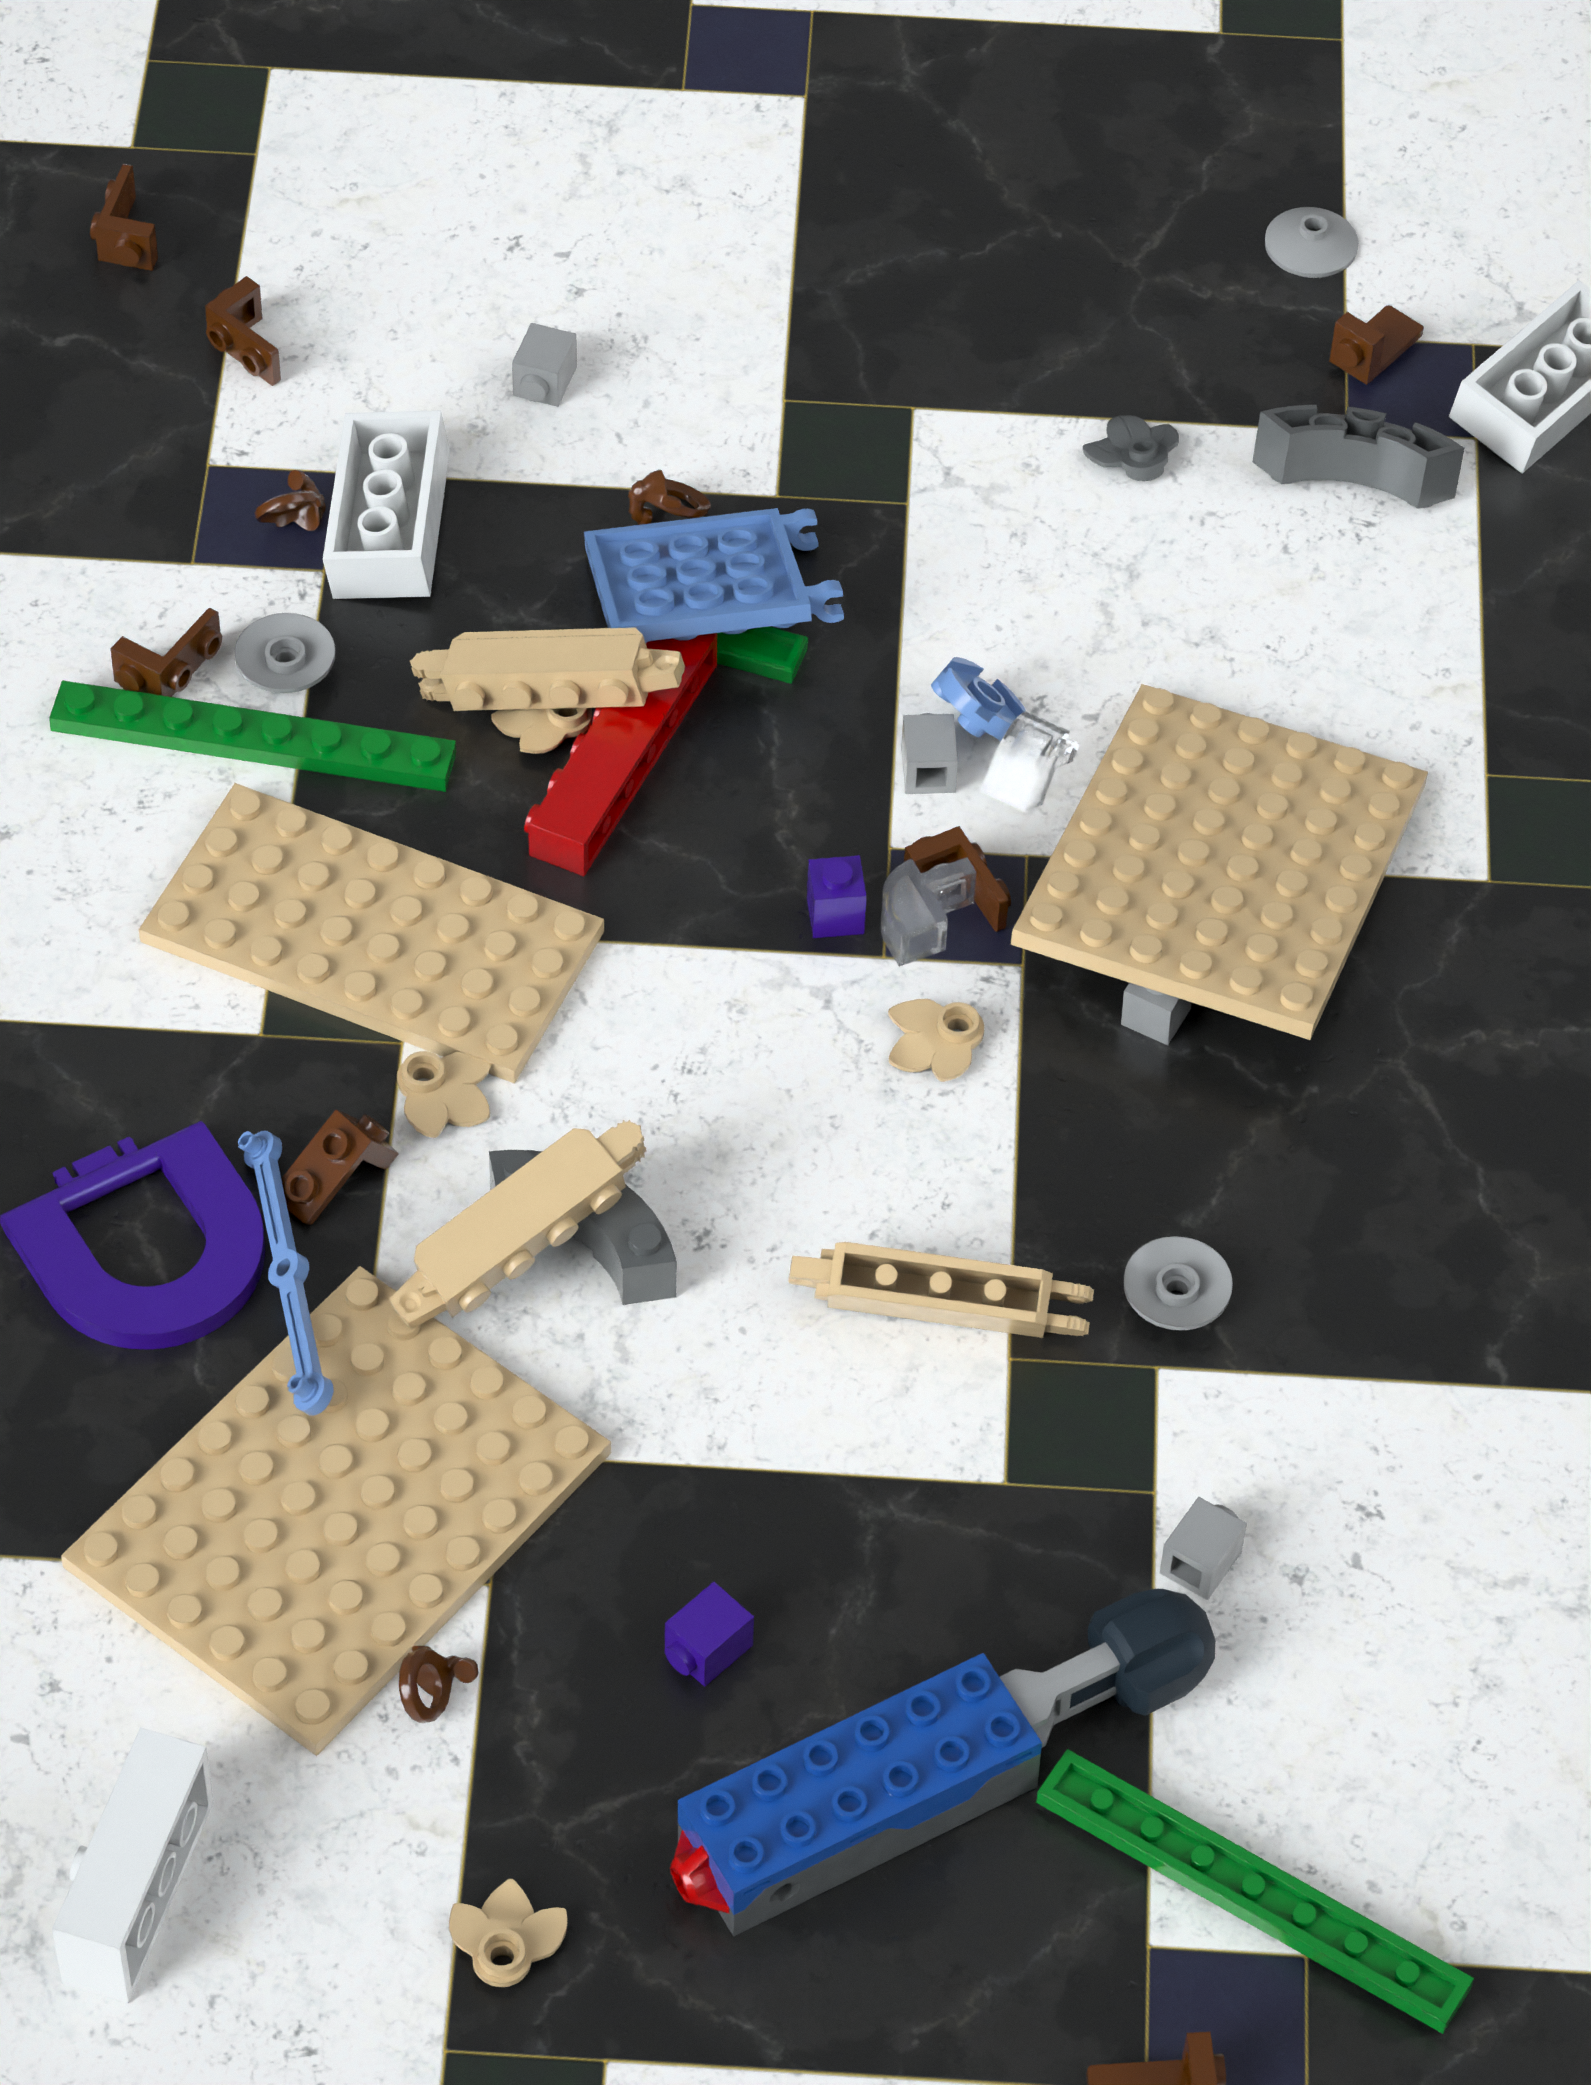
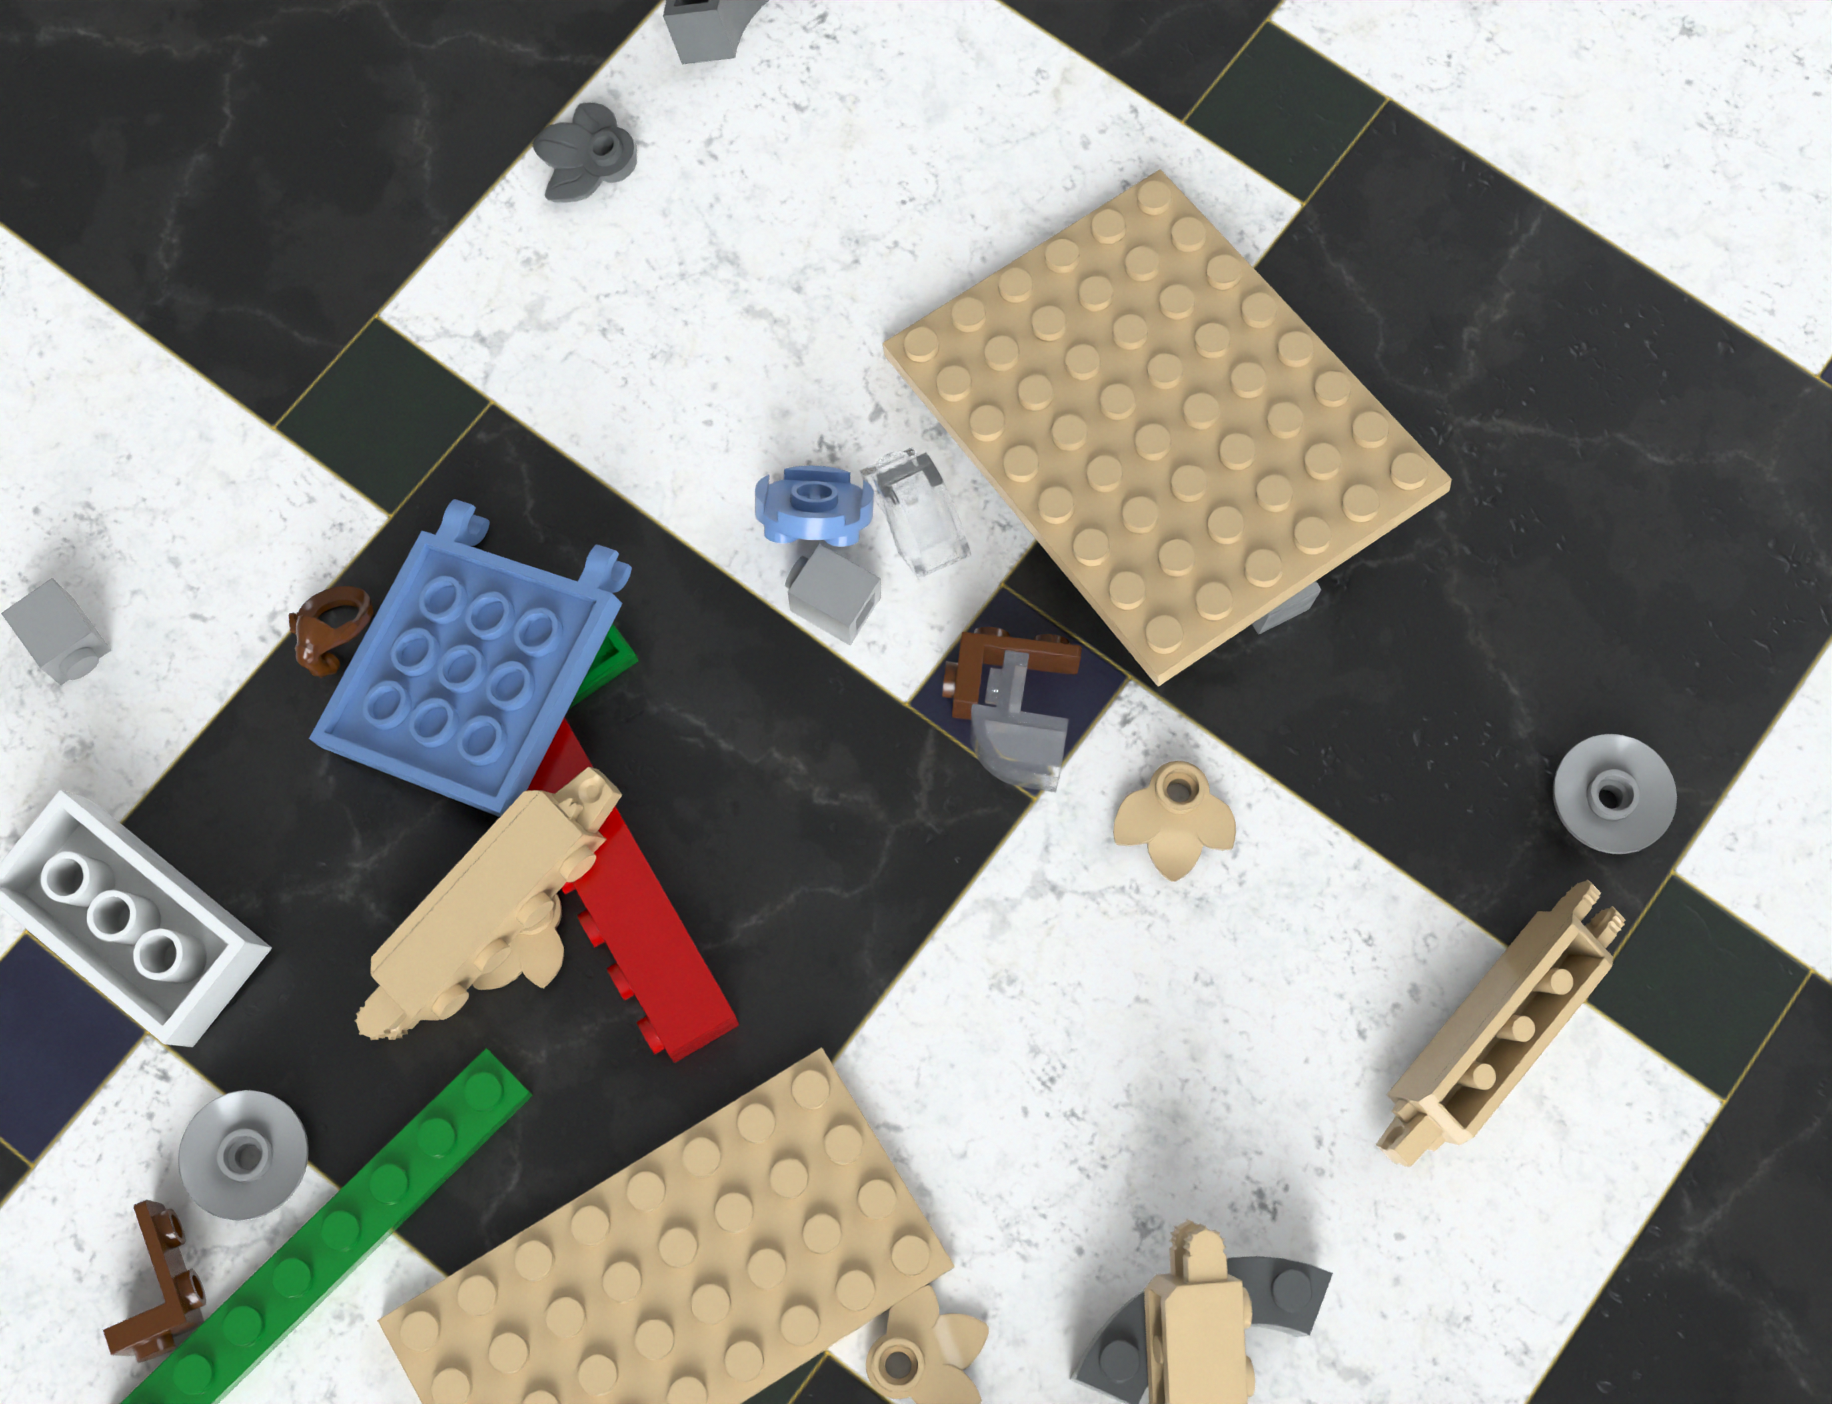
camera: 55 degrees left, 20 degrees up
reddish brown piece [255,470,326,531] -> none
dark purple brick [807,855,866,938] -> none

